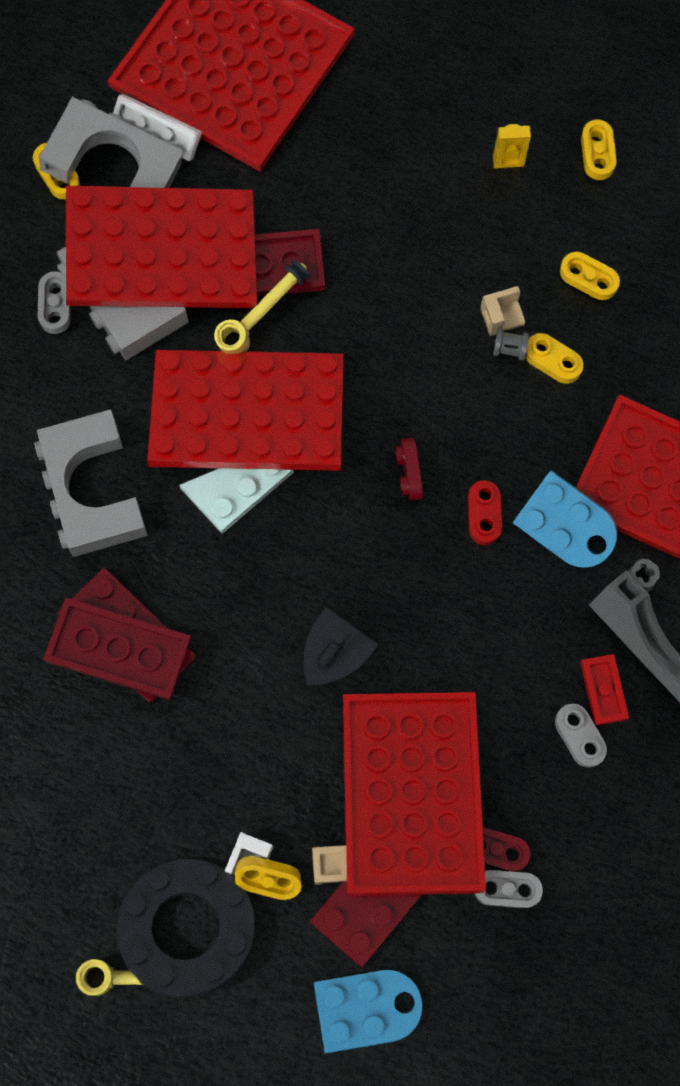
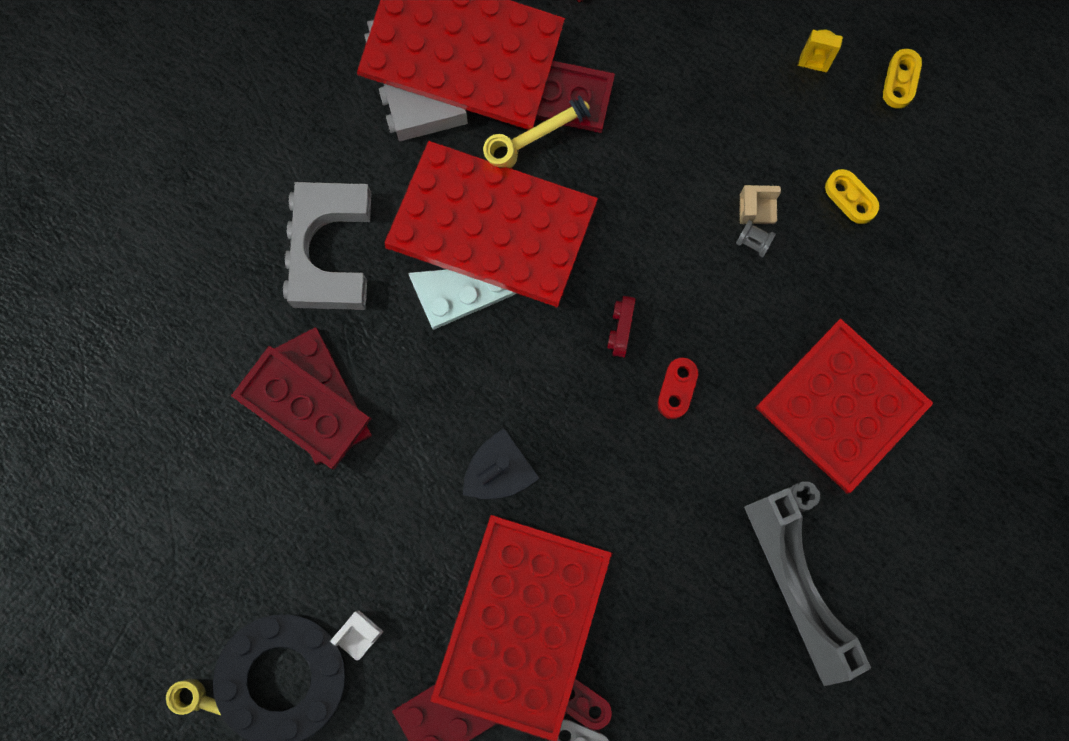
camera: 20 degrees right, 5 degrees up
light grey plate [38,271,71,334] -> none
yellow plate [235,856,301,900] -> none
tan panel [312,845,347,885] -> none
dark azure plate [513,470,618,567] -> none
yellow plate [525,333,583,384] -> none
light grey plate [555,704,607,768] -> none
red plate [580,654,629,726] -> none

